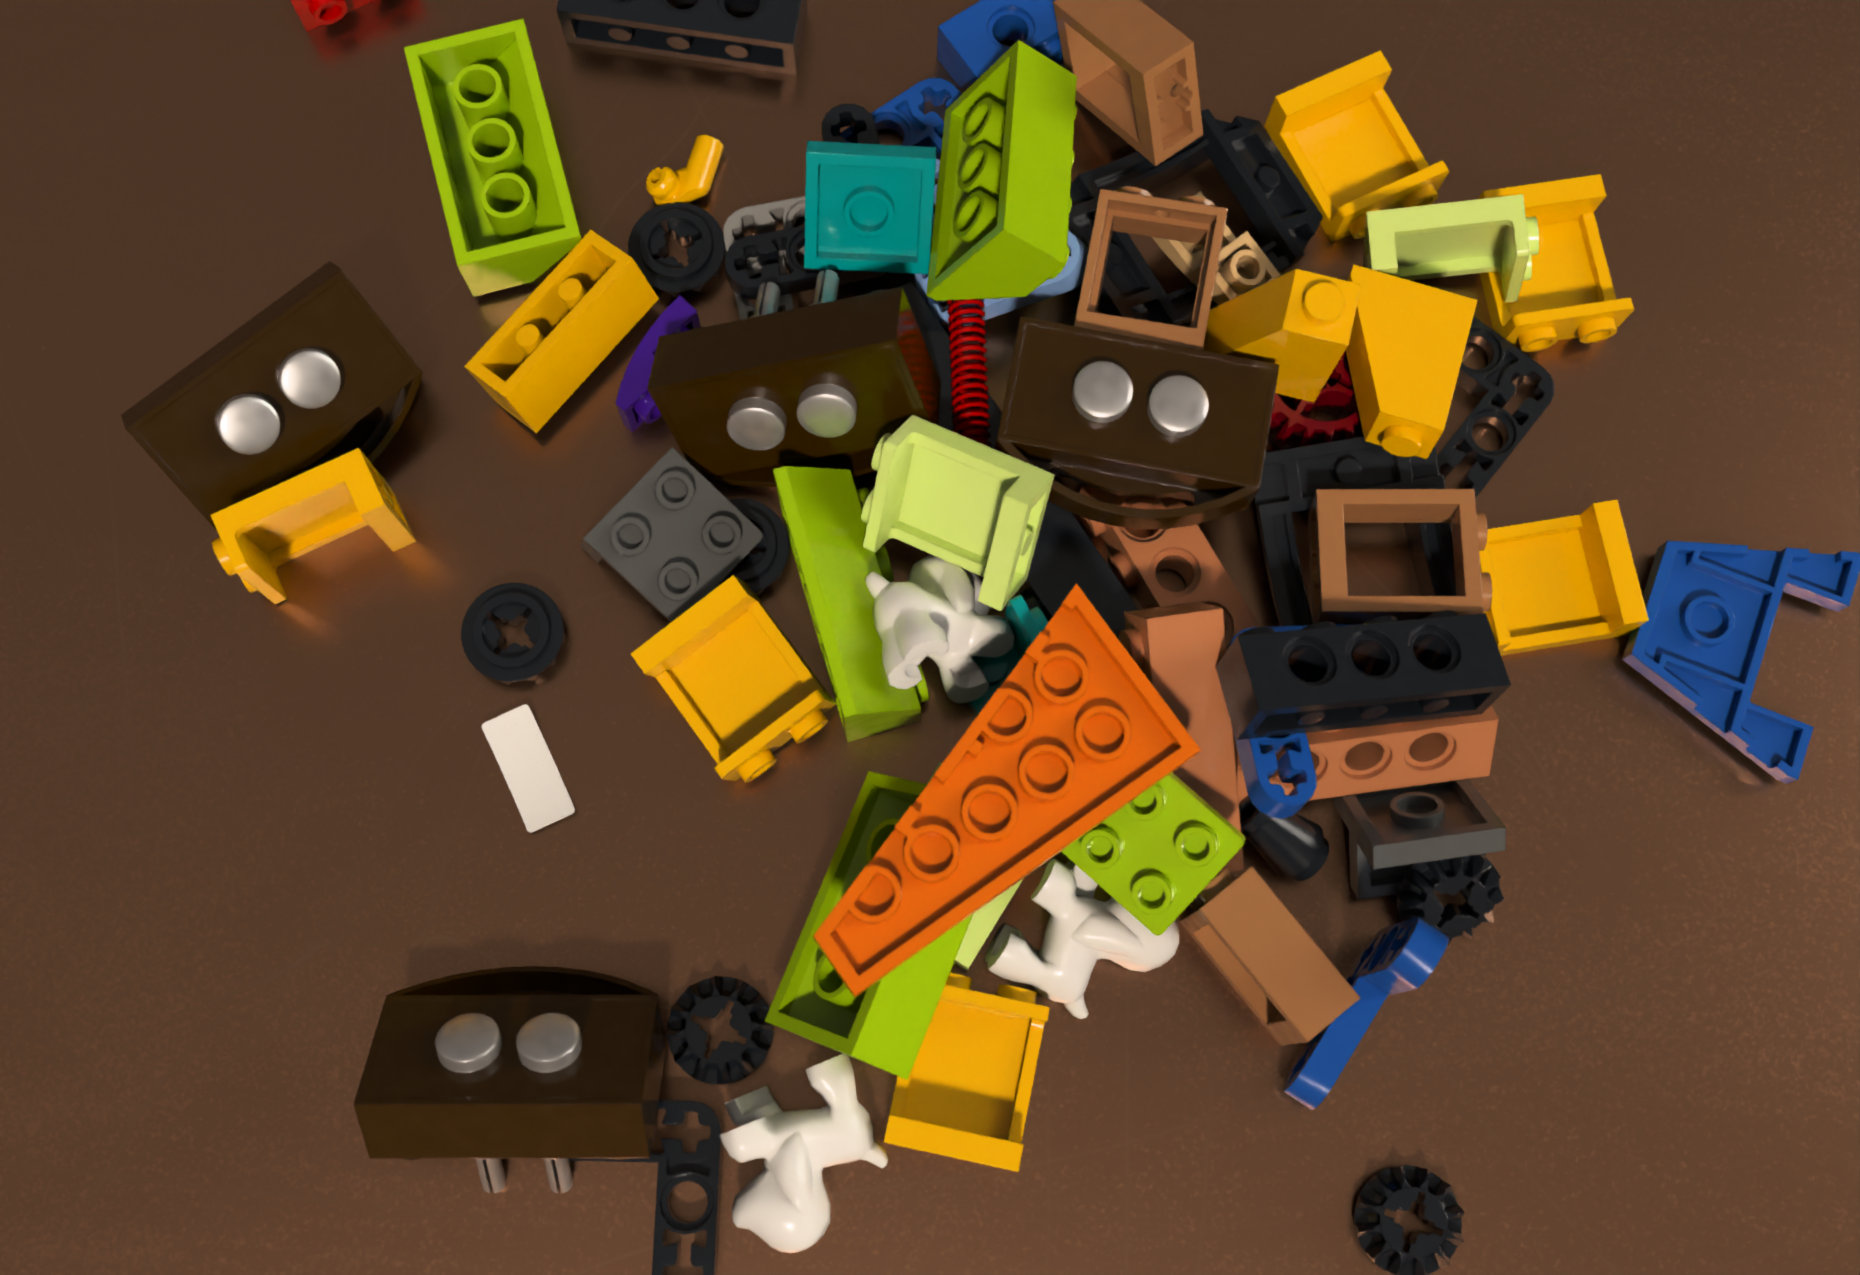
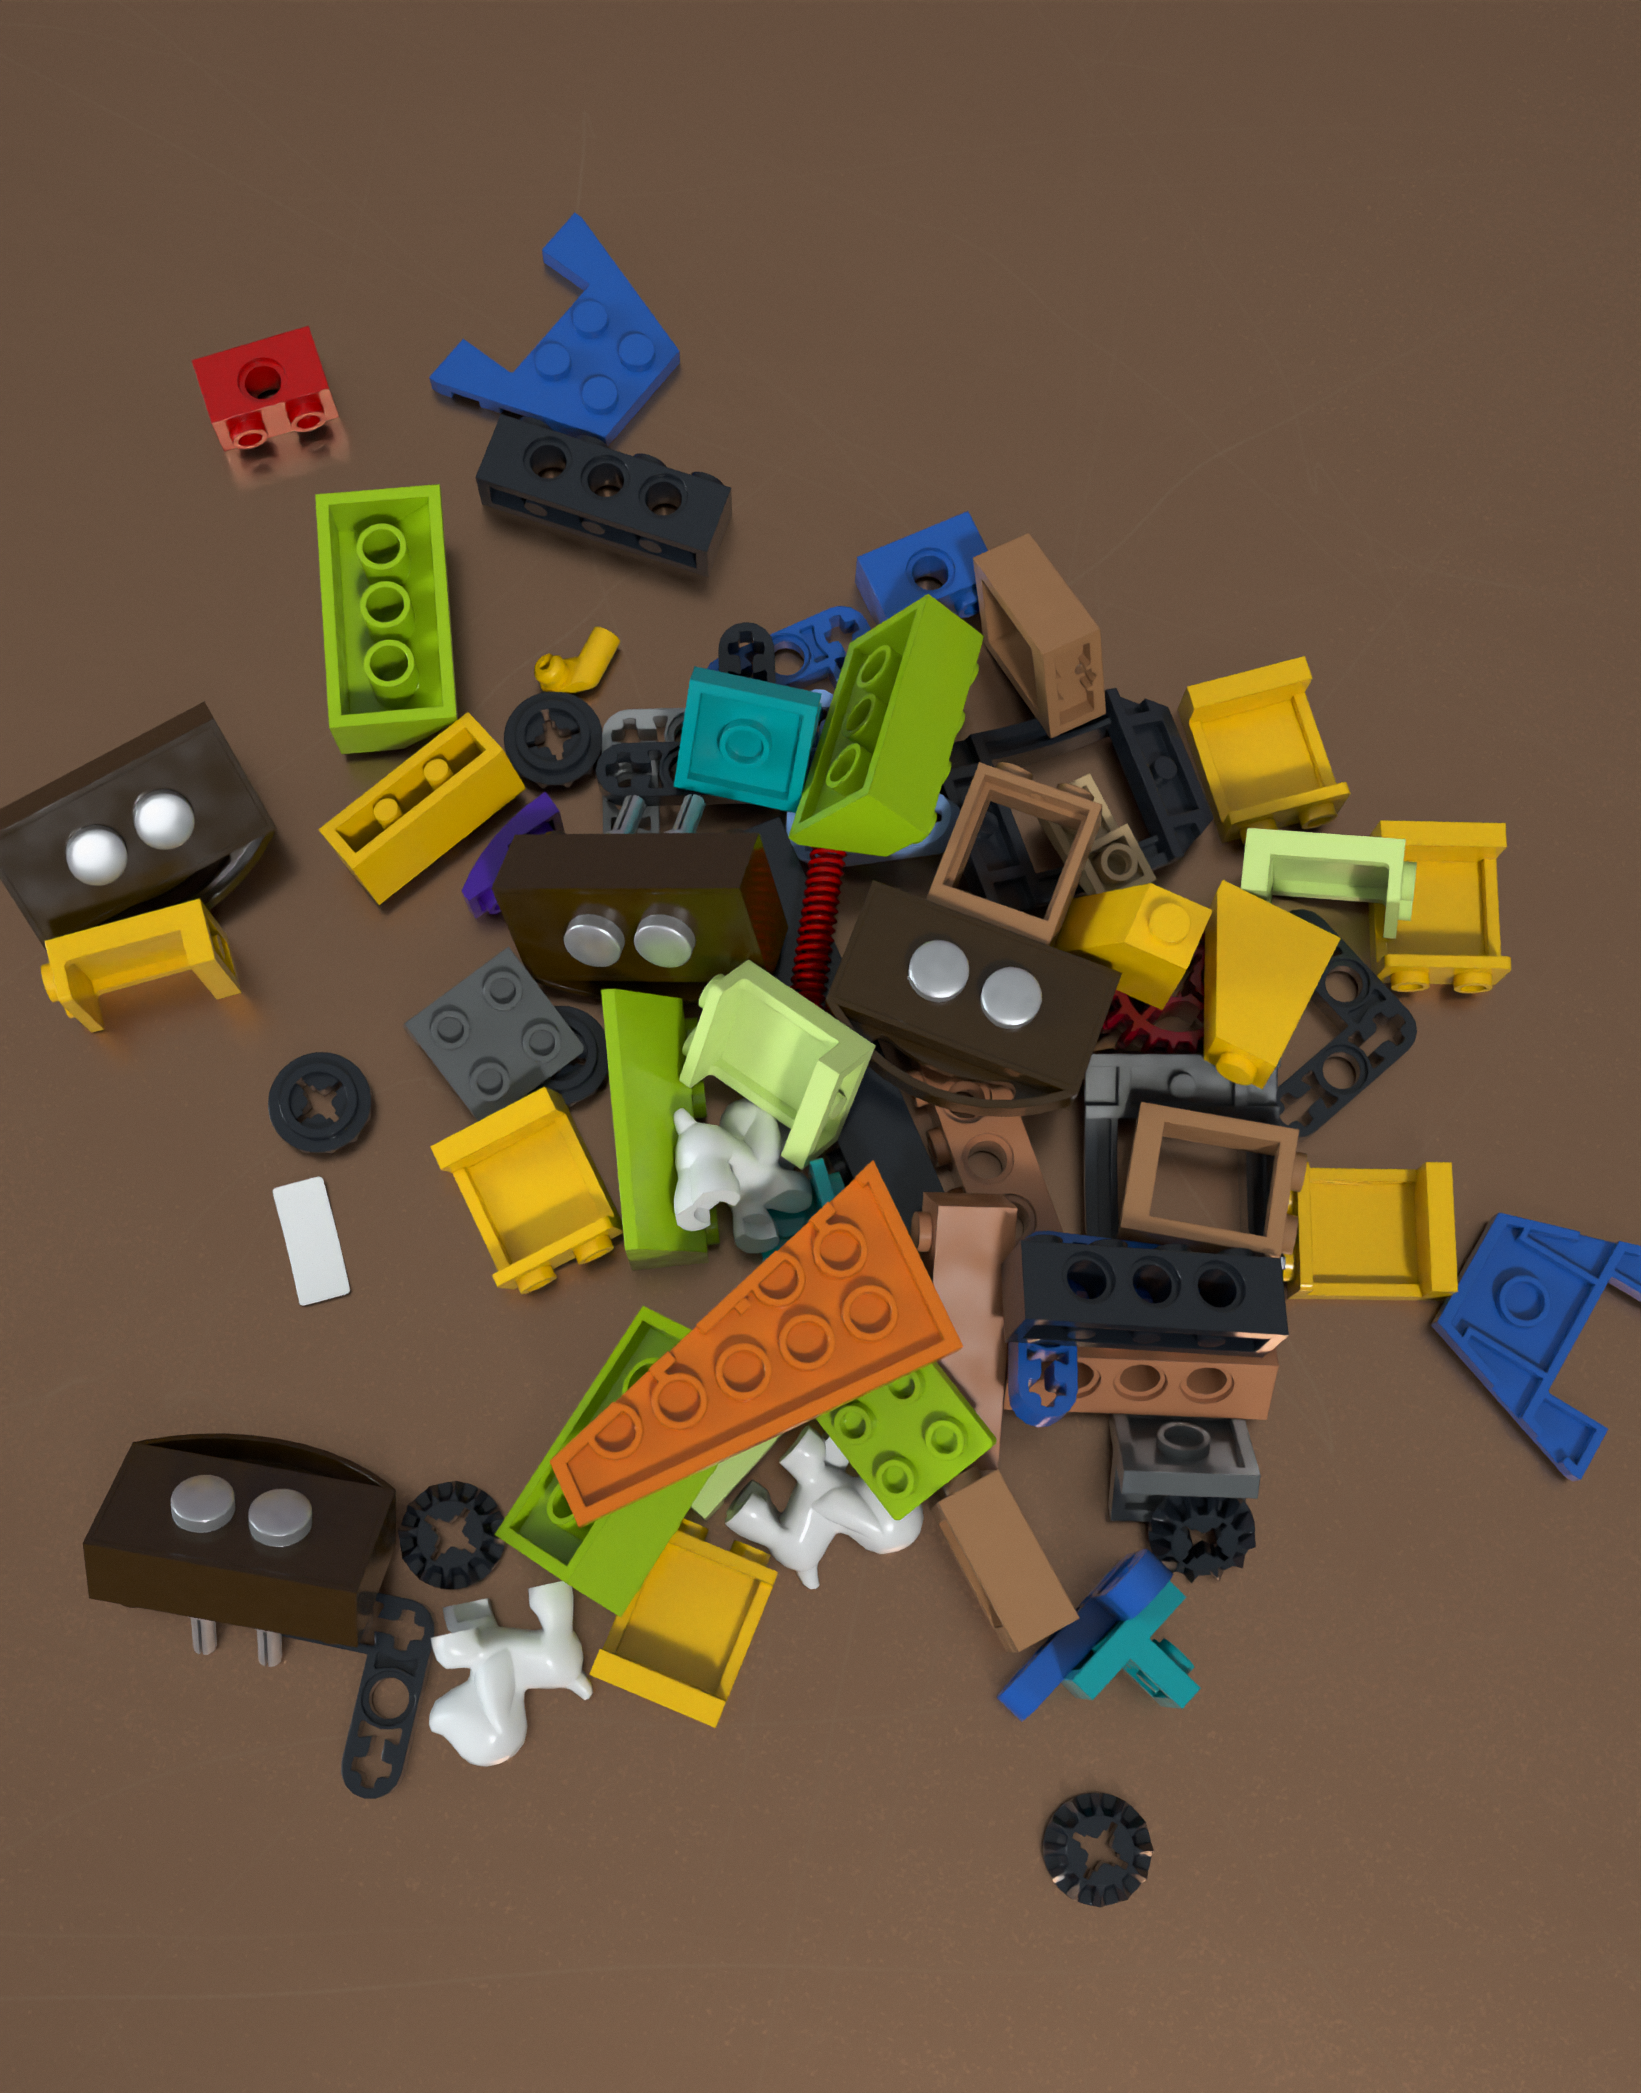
camera: 10 degrees right, 0 degrees up
black cone [1239,795,1329,881] -> none
none -> teal bracket [1061,1581,1201,1709]

